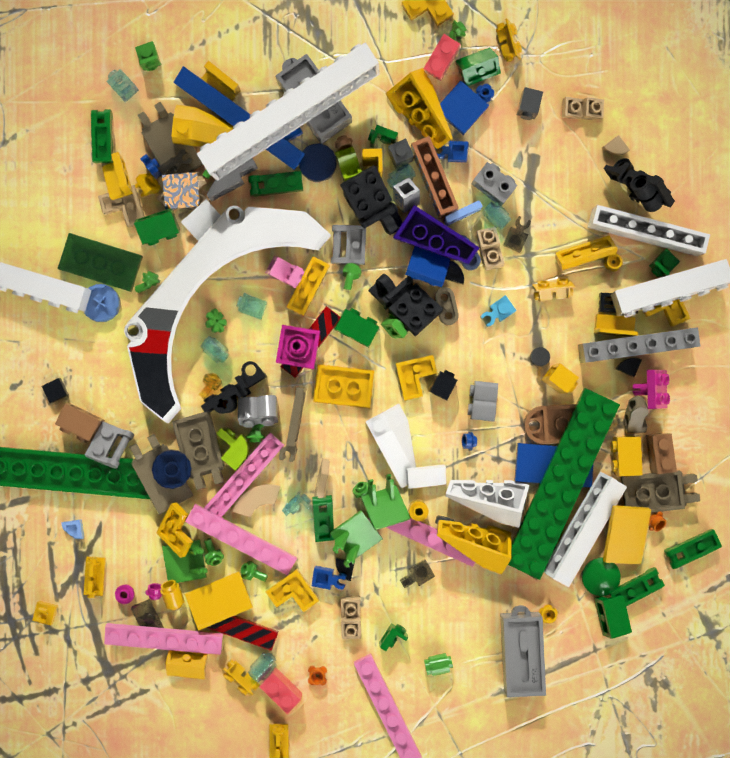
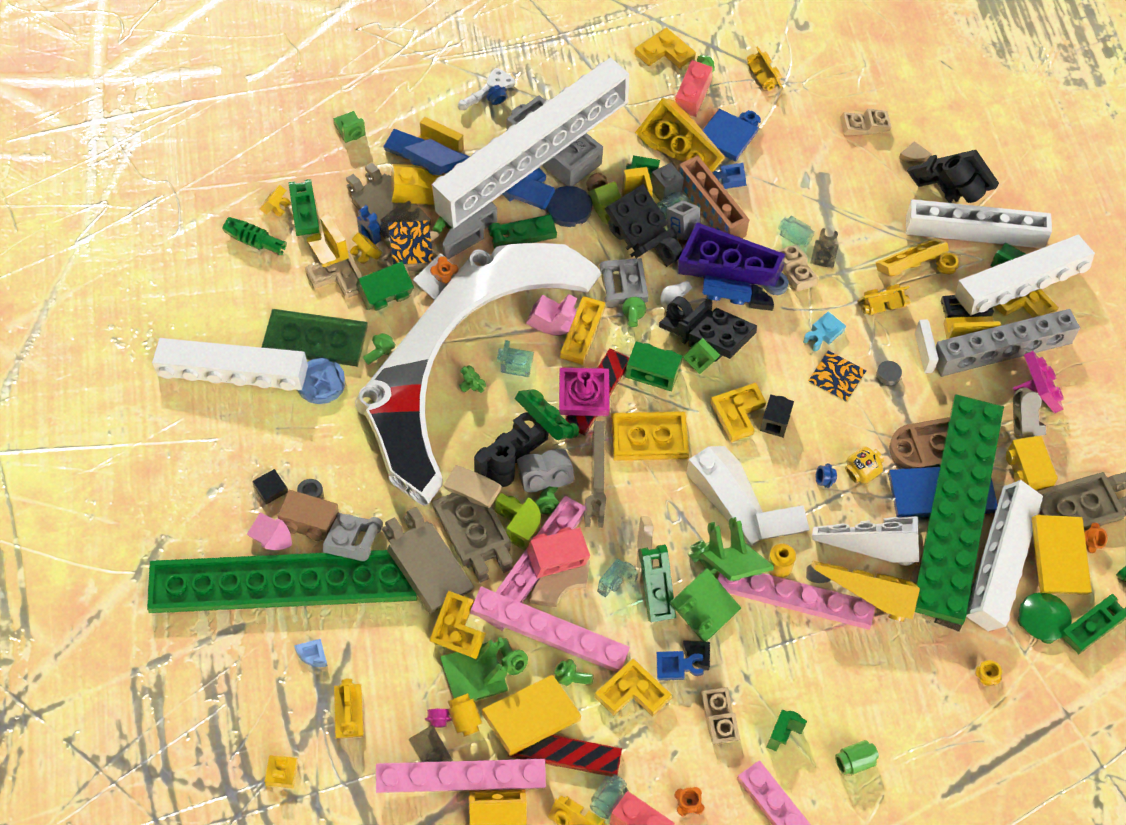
camera: 10 degrees left, 30 degrees down
clear light blue brick [106,69,139,103] -> none
dark pink plate [115,584,135,604] -> none
dark blue tile [152,449,192,489] -> none
clear yellow plate [198,373,222,399] -> none
clear light blue brick [200,336,230,364] -> none
clear smoke plate [400,559,435,588] -> none
dark tan plate [435,287,459,325] -> none
light blue tile [444,200,483,226] -> none
panel [455,47,501,86] -> none
light grey brick [467,381,498,422] -> none
light grey brick [471,162,518,207] -> none
light grey piece [500,605,546,697] -> none
dark grey brick [516,87,543,120] -> none
yellow brick [541,363,579,393] -> none
green panel [594,595,632,639] -> none
black tile [616,358,642,377] -> none
medium nougat brick [646,432,677,474] -> none
none -> green hinge [222,217,287,256]
none -> bright pink tile [247,512,292,550]
none -> yellow tile [259,185,291,217]
none -> dark grey tile [297,479,324,499]
none -> blue tile [402,139,467,175]
none -> orange plate [430,256,459,284]
none -> tan slope [443,465,502,508]
none -> white piece [458,68,516,111]
none -> blue plate [486,85,508,105]
none -> green plate [514,389,579,440]
none -> coral brick [527,527,590,578]
none -> white animal [661,280,692,312]
none -> sticker [808,350,867,402]
none -> yellow head [845,447,884,484]
none -> white tile [915,319,939,373]

